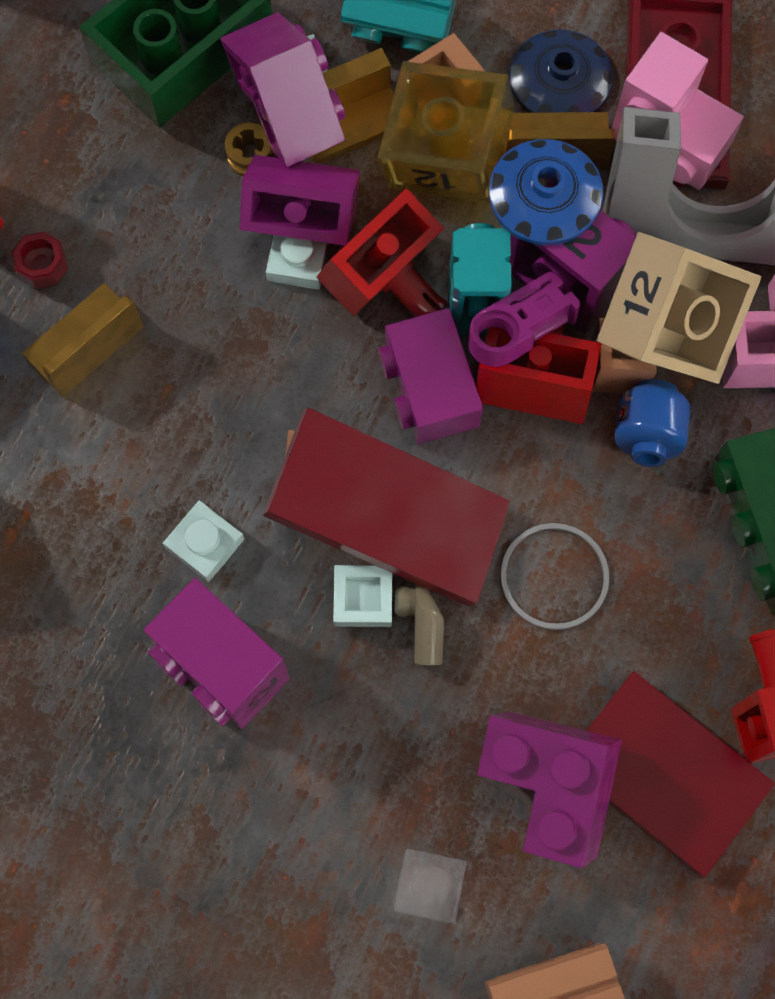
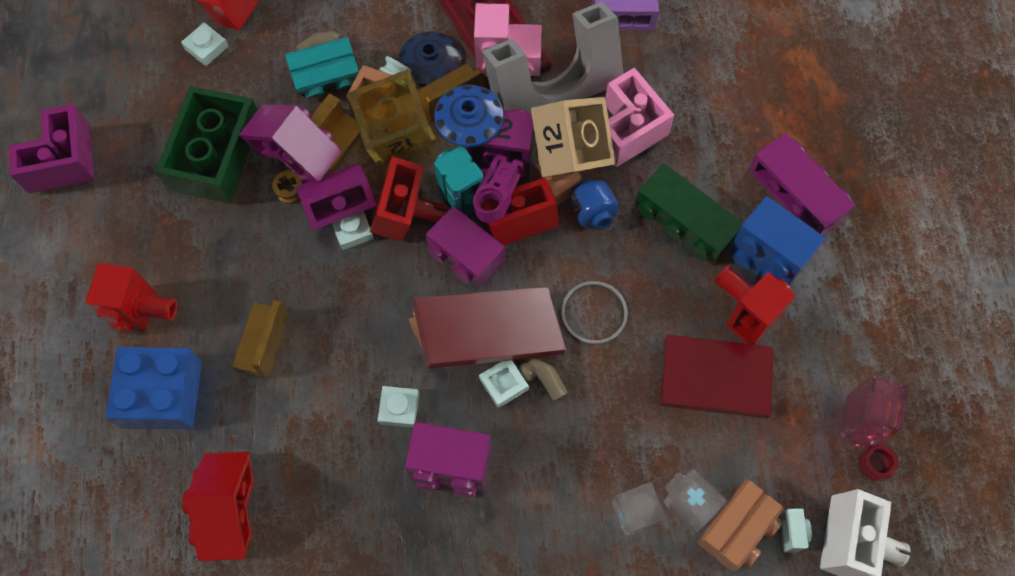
camera: 30 degrees left, 5 degrees down
dark red tile [11,231,68,289] -> none
magenta brick [477,711,622,868] -> none
none -> light aqua bush [379,56,412,84]
none -> clear brick [663,469,727,534]

